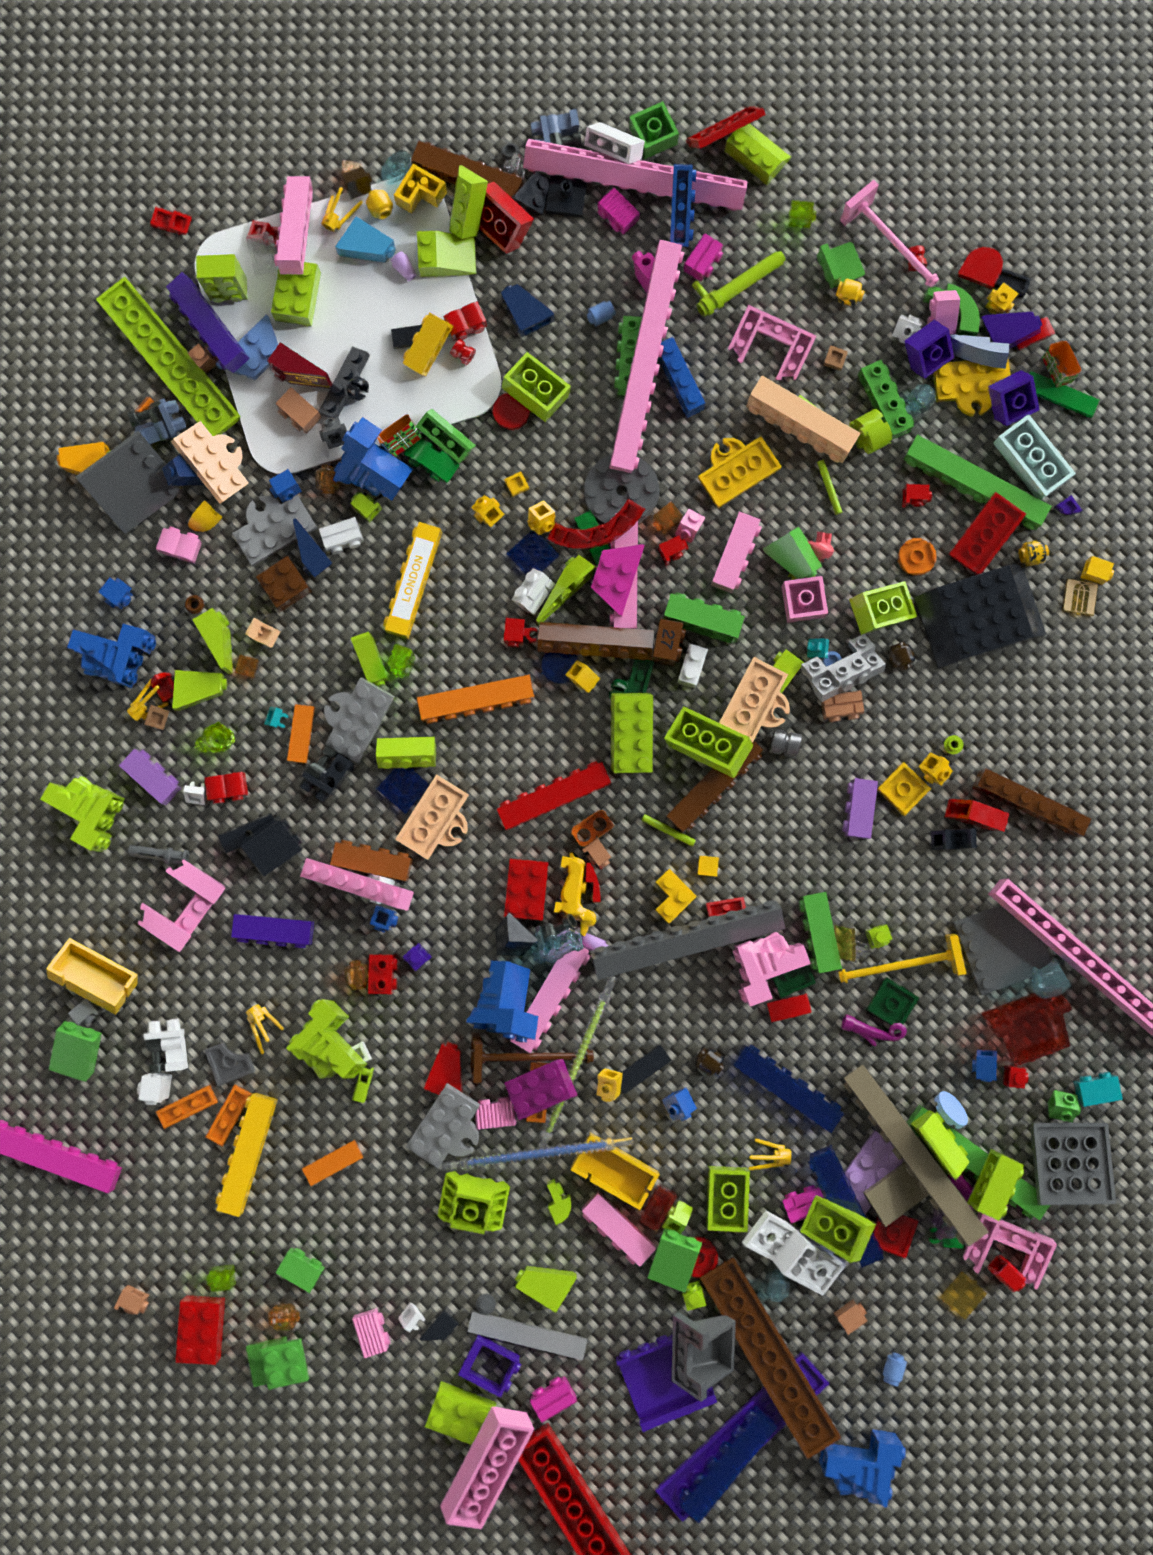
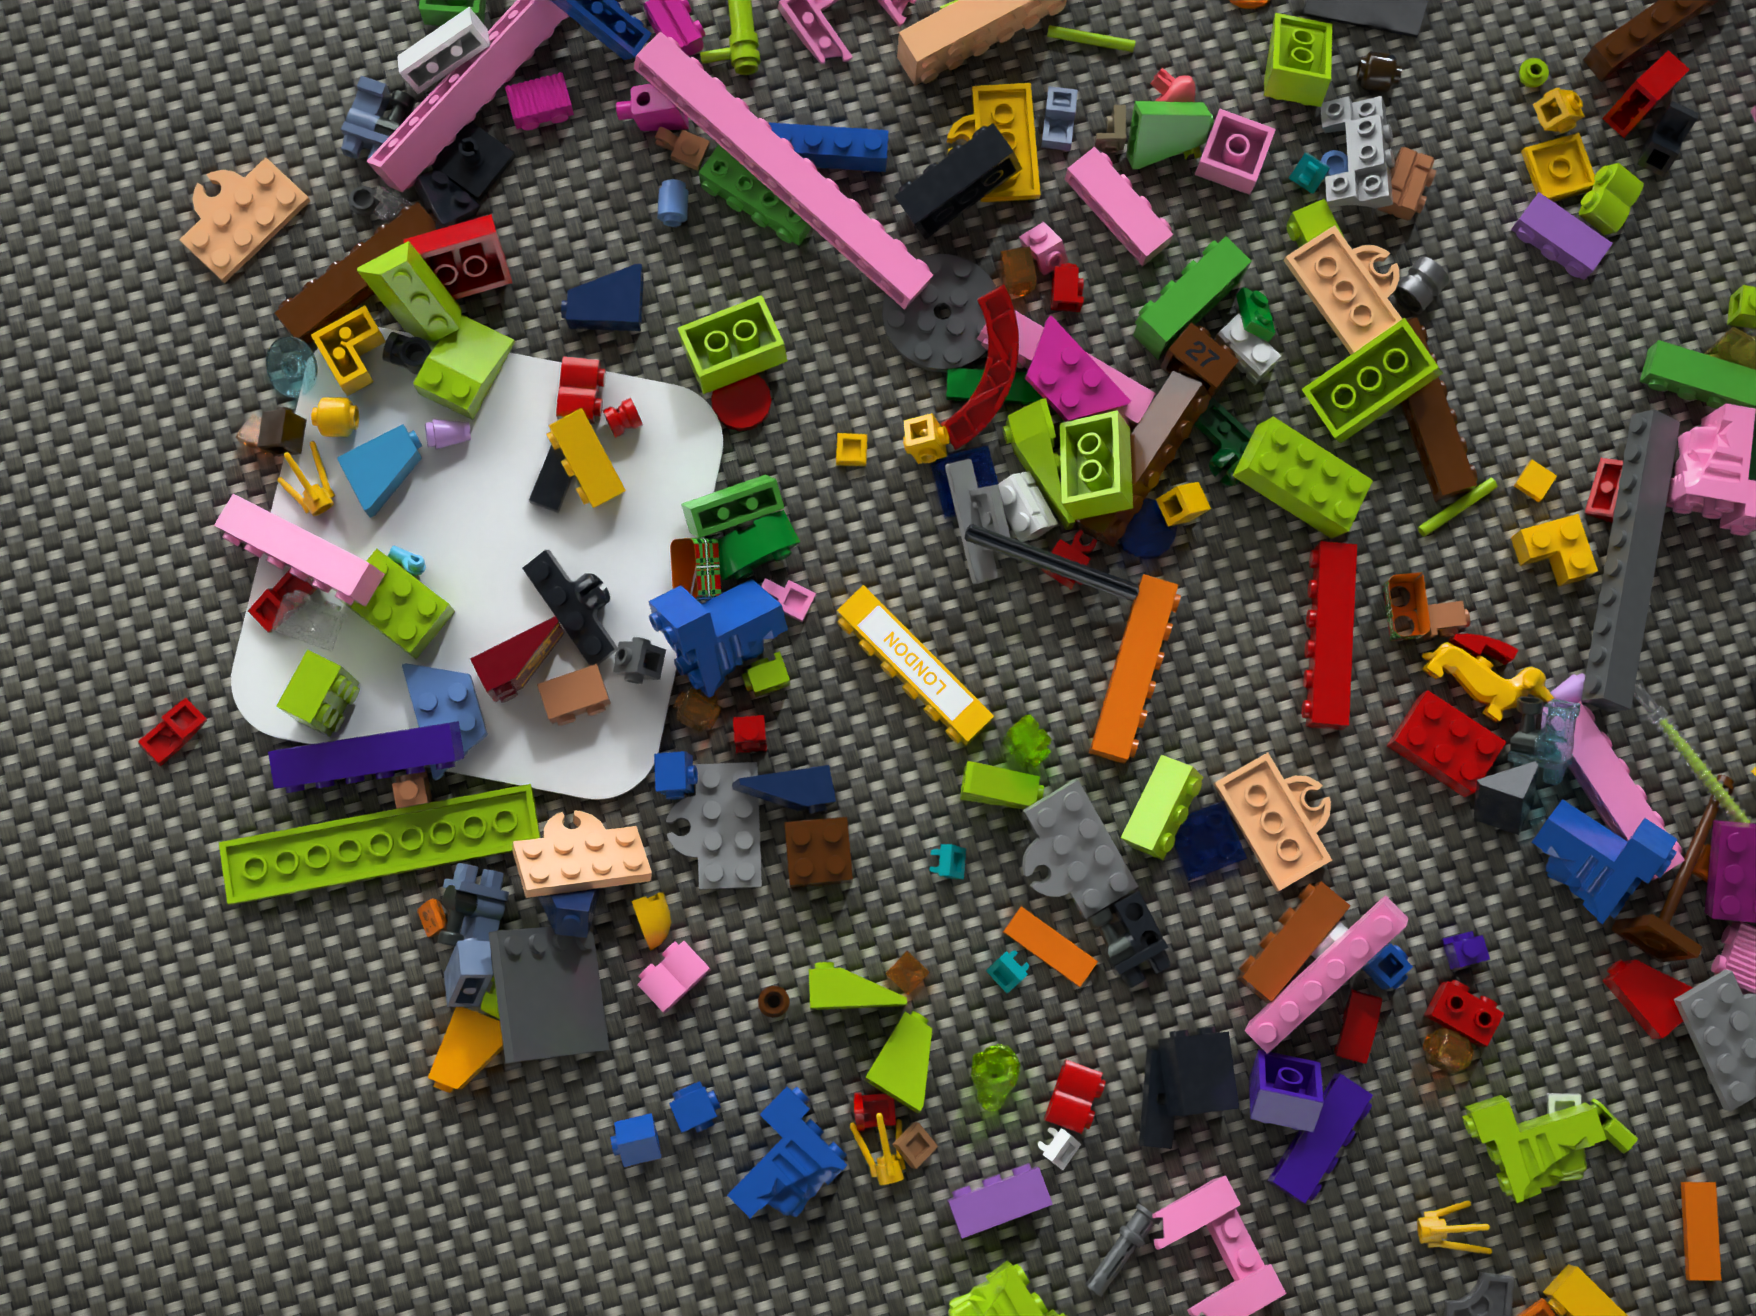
camera: 70 degrees left, 5 degrees down
light nougat bracket [245,618,280,648] -> none
white brick [319,517,364,555] -> none
yellow brick [471,495,504,527] -> none
none -> light nougat plate [179,158,310,283]
none -> black piece [382,332,432,375]
none -> medium azure arm [388,545,426,576]
none -> sand blue brick [444,938,493,1007]
none -> blue brick [610,1113,662,1167]
none -> nougat plate [655,127,710,171]
none -> red brick [733,715,767,754]
none -> bright pink plate [761,578,816,622]
none -> black brick [894,123,1022,240]
none -> teal tile [929,844,966,880]
none -> light grey bracket [945,459,1010,584]
none -> black axle [964,524,1140,601]
none -> sand blue slope [1041,86,1078,151]
none -> lime brick [1060,410,1133,520]
none -> dark tan bracket [1094,105,1126,153]
none -> green plate [1236,287,1276,342]
none -> dark purple brick [1249,1049,1324,1132]
none -> red slope [1334,989,1383,1064]
none -> lime brick [1579,163,1644,235]

